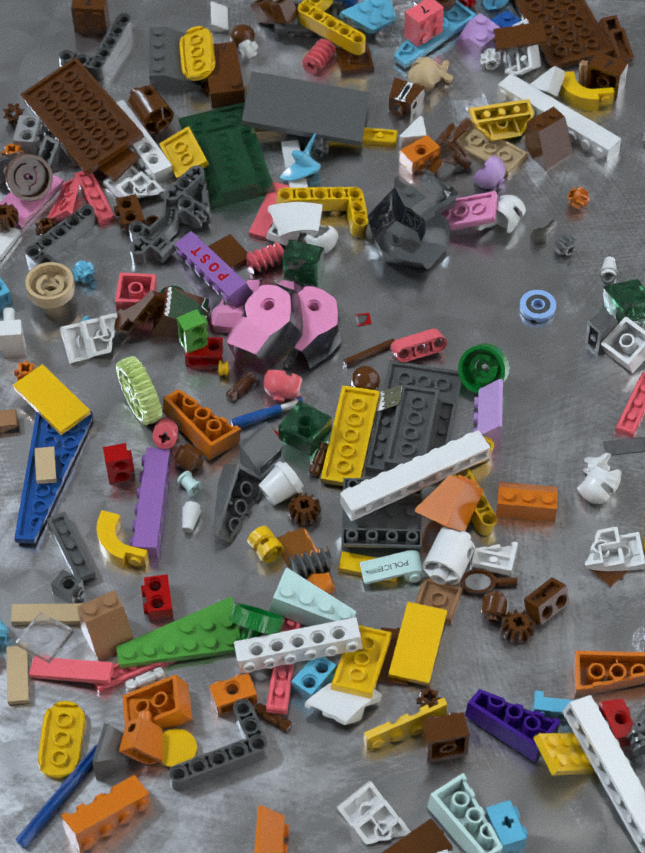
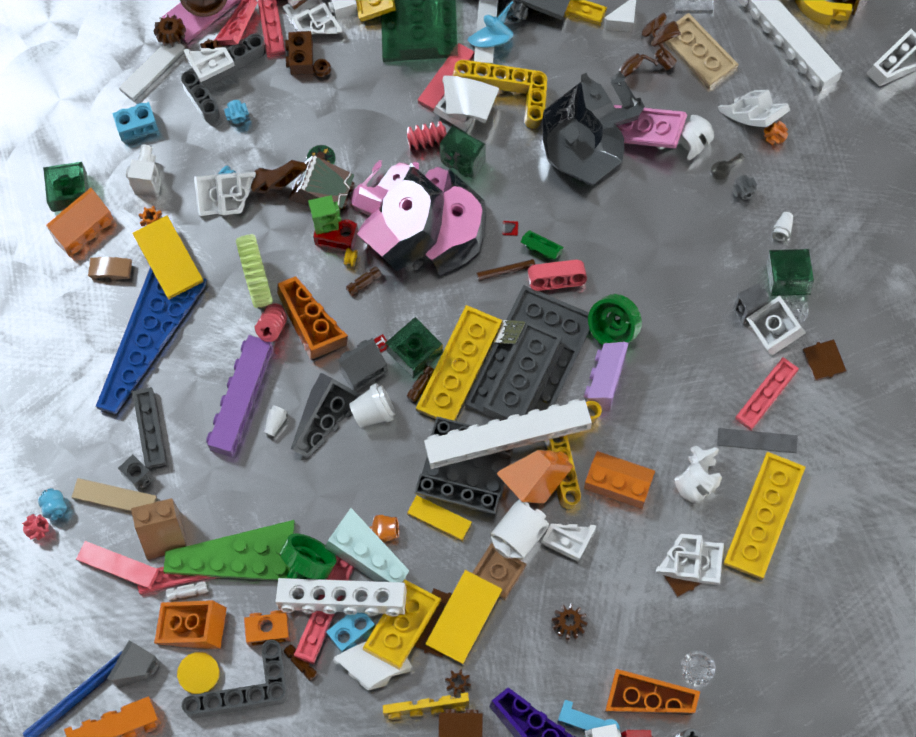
camera: 15 degrees right, 15 degrees up
tan tile [7,645,29,705] -> none
clear tile [16,612,74,664] -> none
tan piece [25,262,75,309] -> none
tan tile [35,446,57,484] -> none
yellow tile [38,701,86,780] -> none
yellow arch [97,510,149,569] -> none
red brick [103,443,135,485] -> none
coral brick [115,272,158,317] -> none
orange torso [119,711,163,766] -> none
dark grey beam [129,165,211,265] -> none
red brick [141,574,174,622] -> none
reddish brown head [174,444,204,472] -> none
medium lavender brick [175,231,253,308] -> none
light aqua bush [177,471,203,497] -> none
reddish brown tile [208,234,248,270] -> none
blue piece [231,396,305,428] -> none
yellow wheel [247,525,284,563] -> none
coral cylinder [264,370,302,403] -> none
clear orange piece [277,527,317,568] -> none
reddish brown gear [288,492,321,527] -> none
dark grey piece [288,546,332,577] -> none
white hair [304,225,338,254] -> none
reddish brown hair [350,366,380,390] -> none
light aqua door [360,550,424,585] -> none
orange brick [400,135,440,174] -> none
reddish brown piece [460,569,518,594] -> none
yellow wedge [468,99,534,142] -> none
lavender cylinder [472,154,506,190] -> none
reddish brown head [481,591,509,622] -> none
light blue tile [520,290,556,322] -> none
reddish brown slope [524,106,573,171] -> none
reddish brown brick [524,577,569,625] -> none
none -> white wing [183,47,235,82]
none -> green plate [520,230,564,259]
none -> white slope [718,90,790,127]

